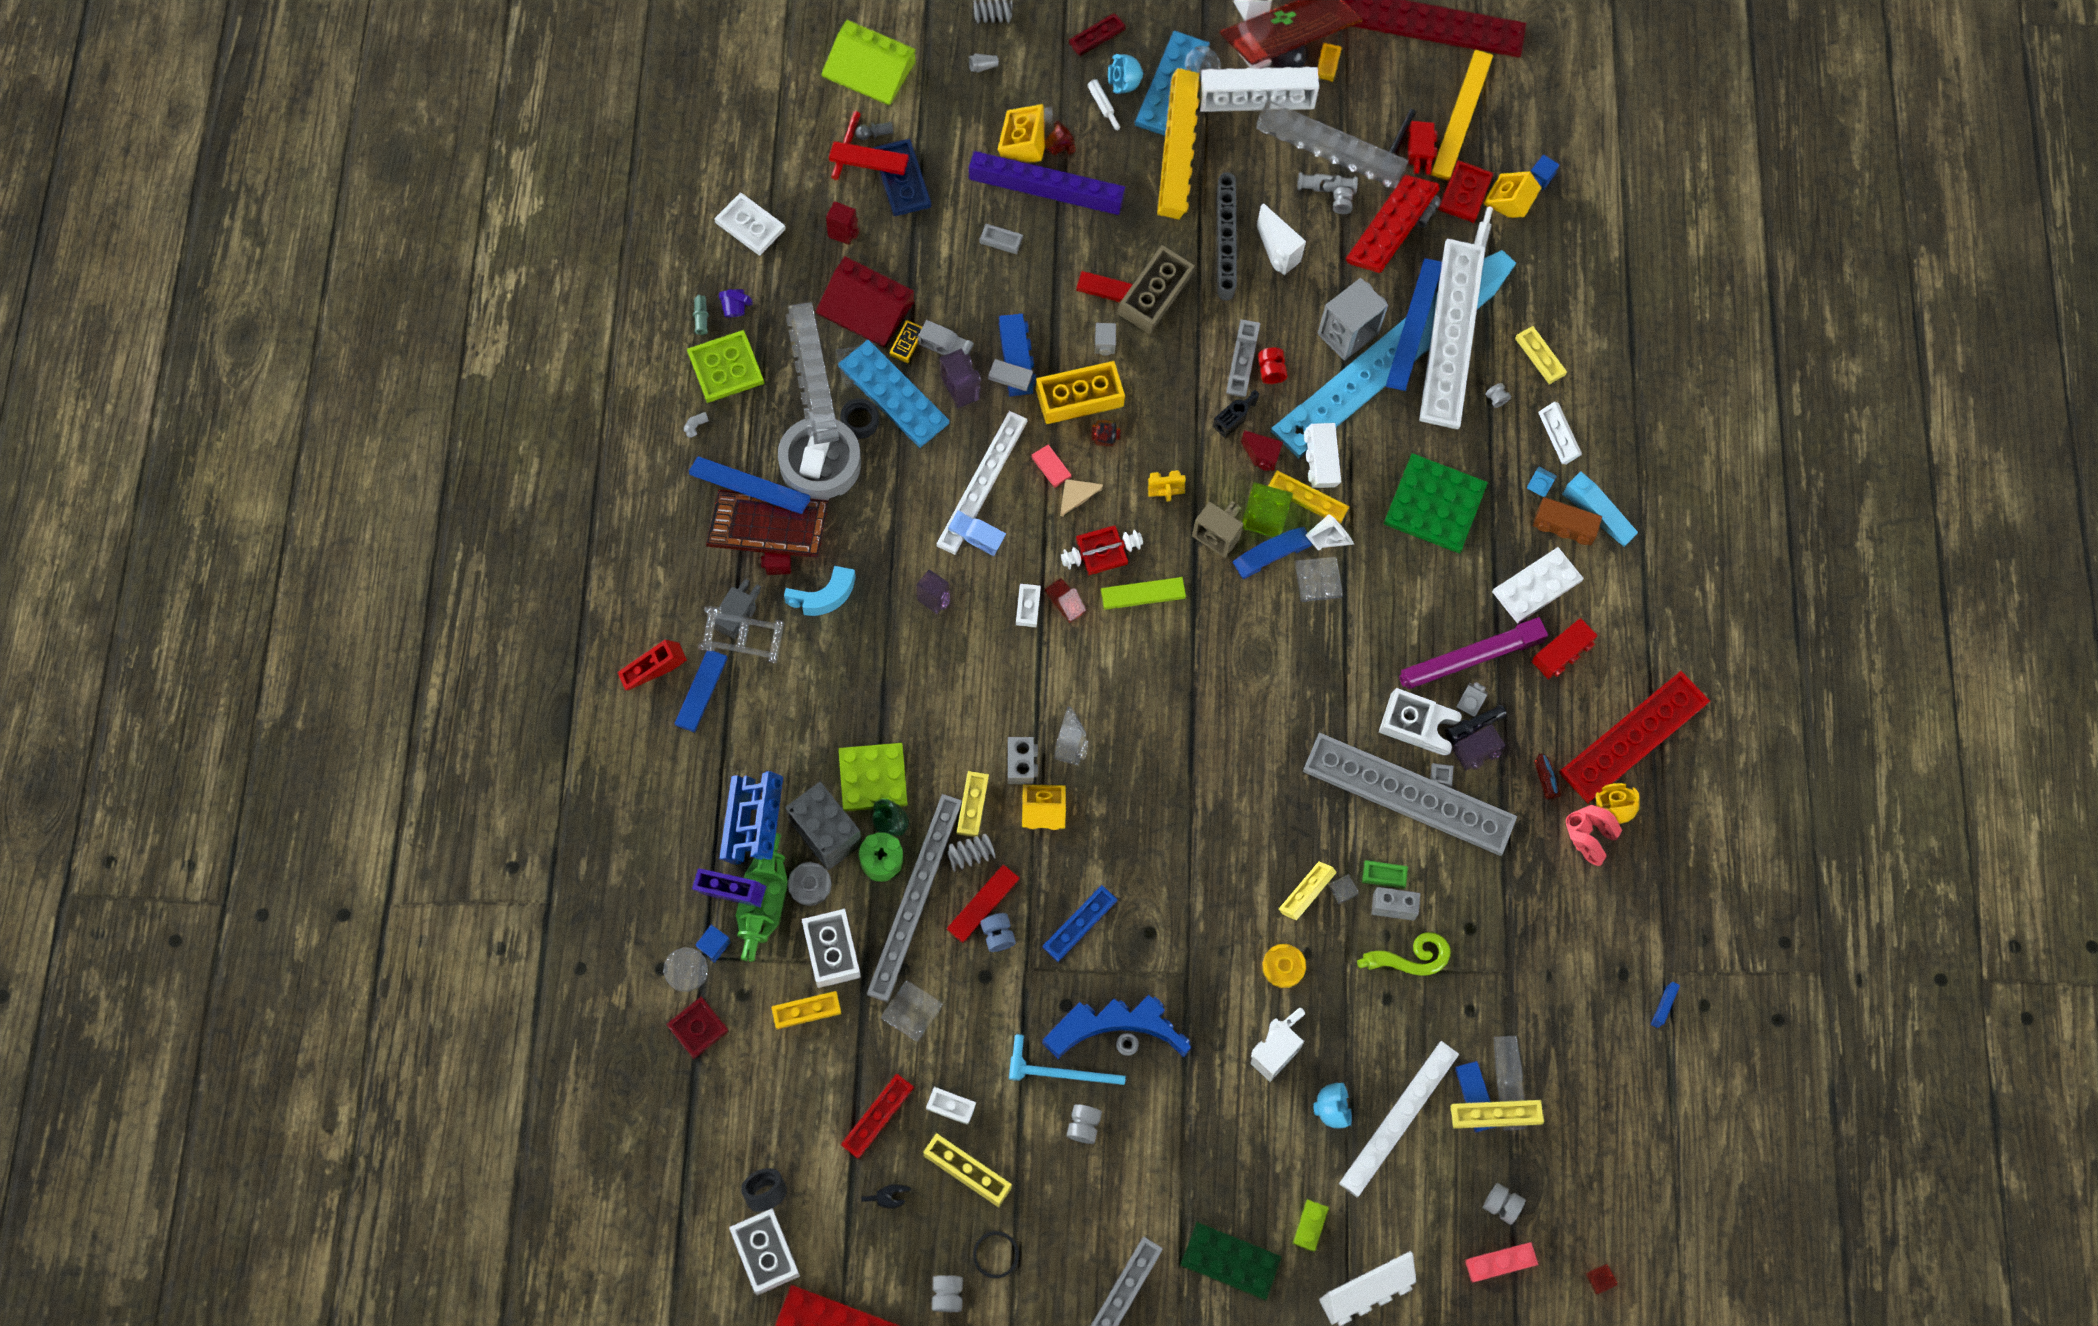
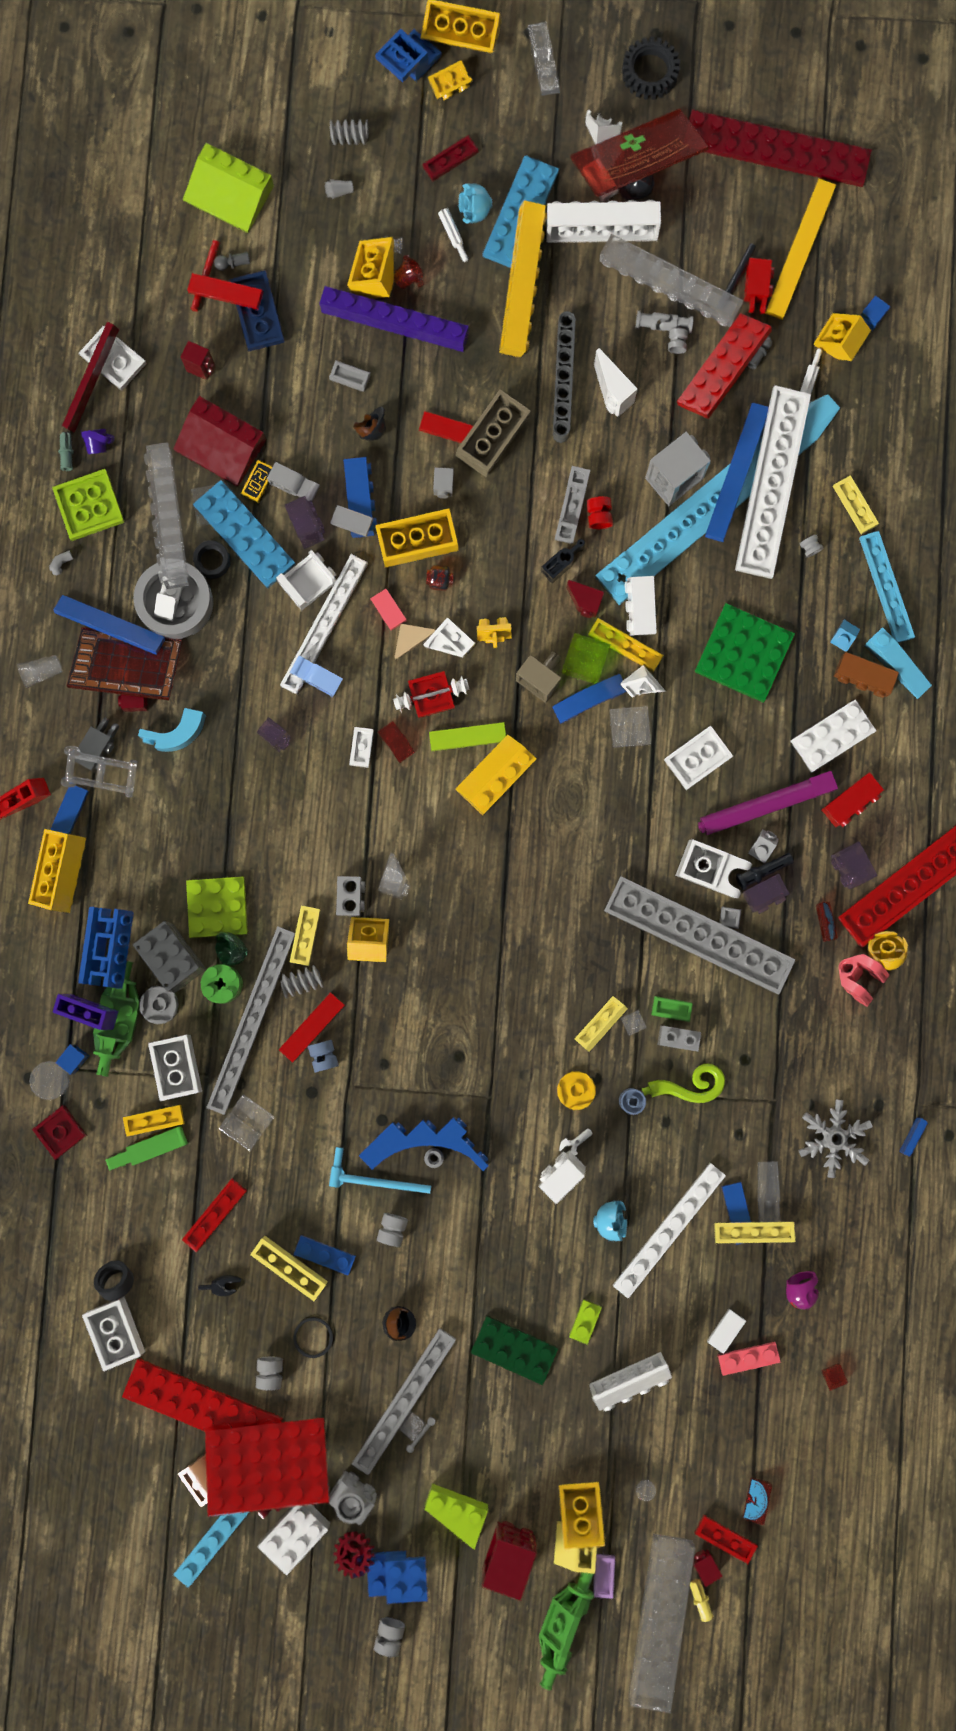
camera: 10 degrees right, 15 degrees up
white plate [926,1087,976,1125] -> none
blue tile [1042,885,1118,962] -> none
clear tile [1186,46,1221,81] -> none
yellow tile [1317,43,1342,82] -> none
red tile [1438,160,1494,223] -> none
light grey wheel [1483,1183,1526,1225] -> none
white plate [1538,402,1582,465] -> none
none -> clear plant [17,655,63,689]
none -> yellow slope [28,829,86,913]
none -> dark red tile [62,322,120,433]
none -> bright green piece [106,1126,188,1171]
none -> white panel [276,550,336,611]
none -> blue plate [294,1235,356,1275]
none -> black piece [353,407,386,441]
none -> black piece [382,1306,416,1341]
none -> white wing [423,618,476,658]
none -> yellow slope [455,735,536,816]
none -> sand blue wheel [619,1088,646,1115]
none -> white plate [664,726,733,790]
none -> white tile [707,1309,746,1354]
none -> magenta helmet [786,1271,819,1309]
none -> light grey piece [798,1099,873,1178]
none -> clear purple brick [831,842,878,889]
none -> medium azure plate [859,531,915,643]

